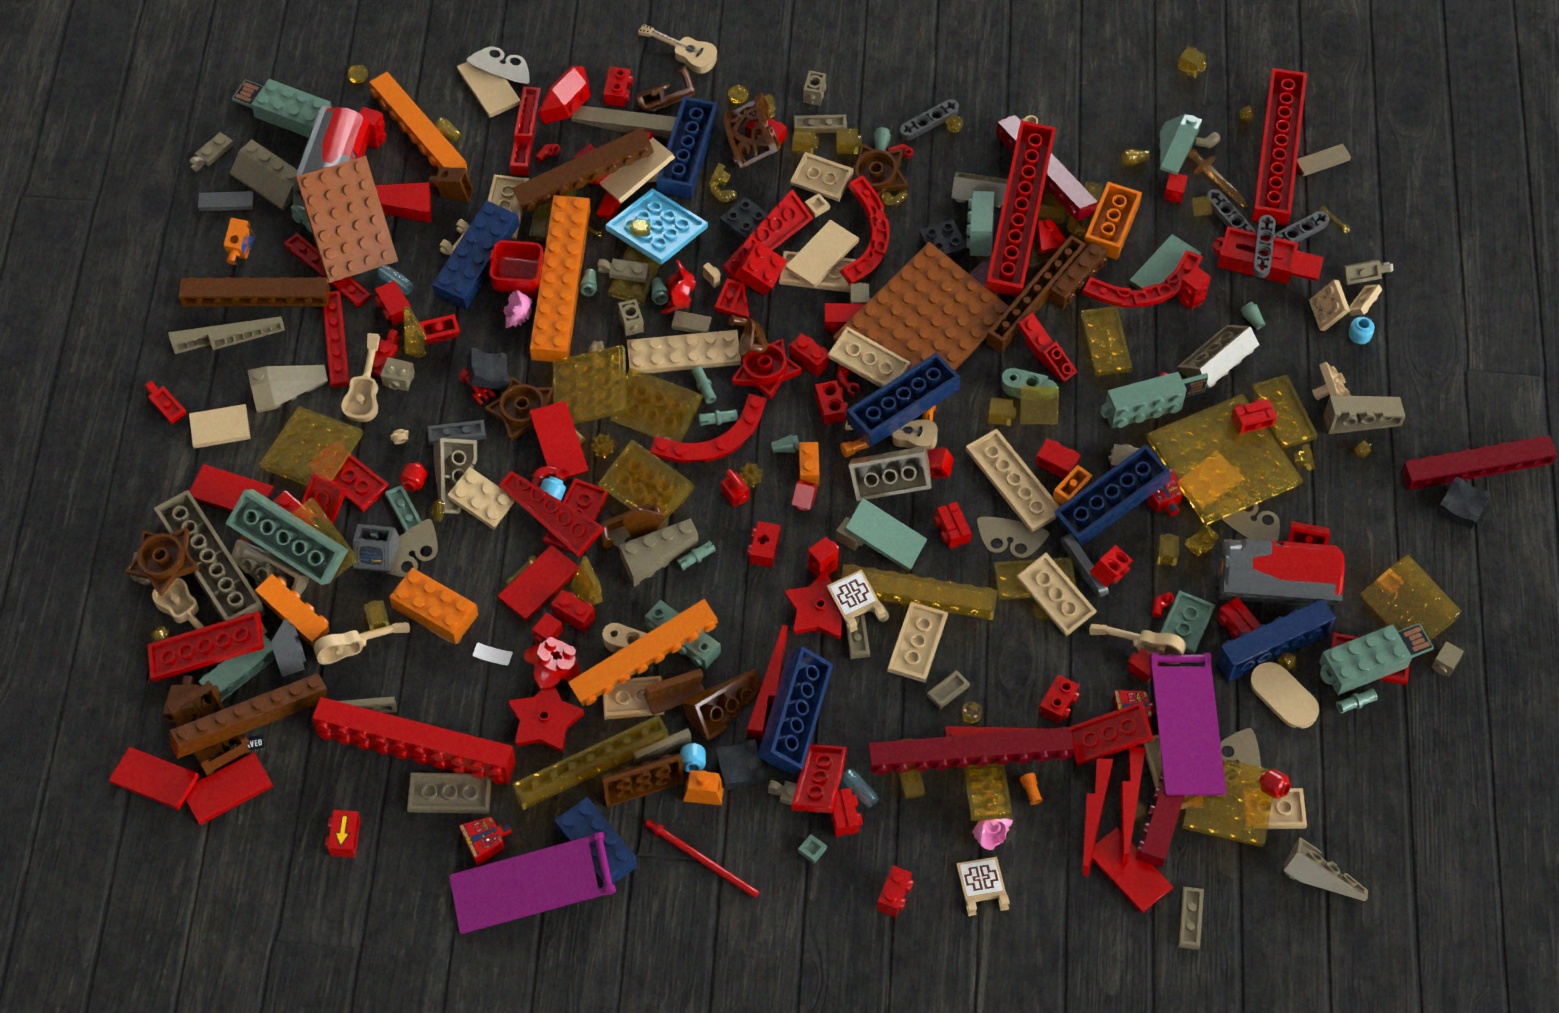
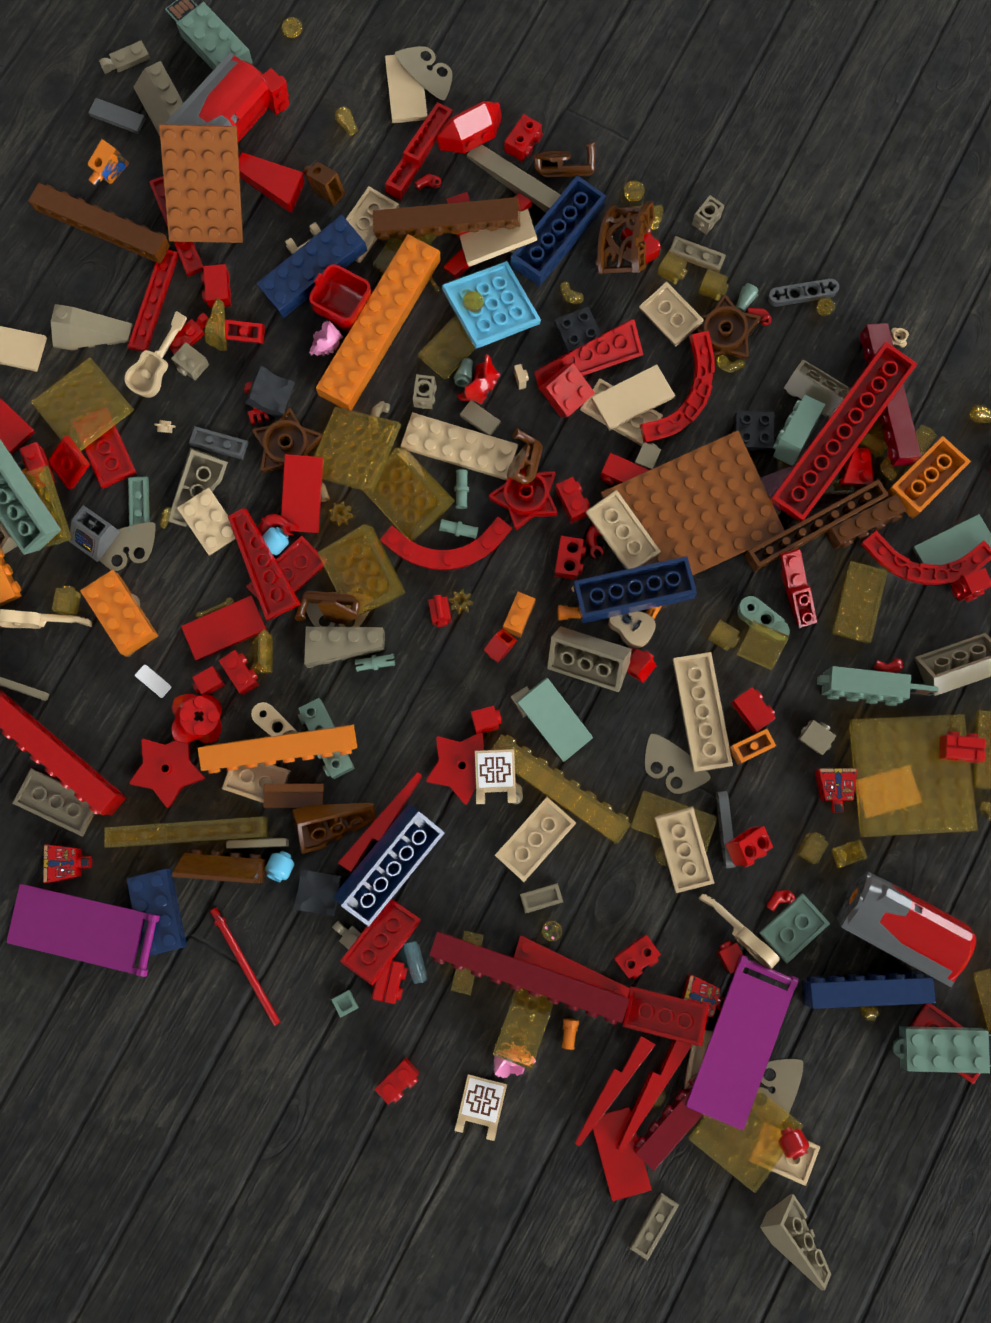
camera: 25 degrees right, 20 degrees up
dark tan slope [168,316,285,354] -> none
orange brick [369,72,468,172] -> none
clear light blue piece [378,265,413,295] -> none
red head [400,462,428,492] -> none
sand green cone [579,269,597,296] -> none
dark tan plate [598,259,649,283] -> none
tan piece [638,25,717,74] -> none
orange torso [683,770,724,806] -> none
clear yellow tile [708,163,730,188] -> none
red wing [715,278,749,319] -> none
red brick [747,521,781,568] -> none
sand green cone [771,434,799,453] -> none
tan plate [805,194,830,218] -> none
dark tan tile [845,613,870,659] -> none
red brick [933,502,972,549] -> none
dark blue brick [1054,444,1171,547] -> none
dark tan piece [1214,497,1280,541] -> none
red brick [1217,597,1261,640] -> none
tan tile [1251,662,1319,728] -> none
red brick [1287,521,1330,545] -> none
sand green pin [1336,689,1378,713] -> none

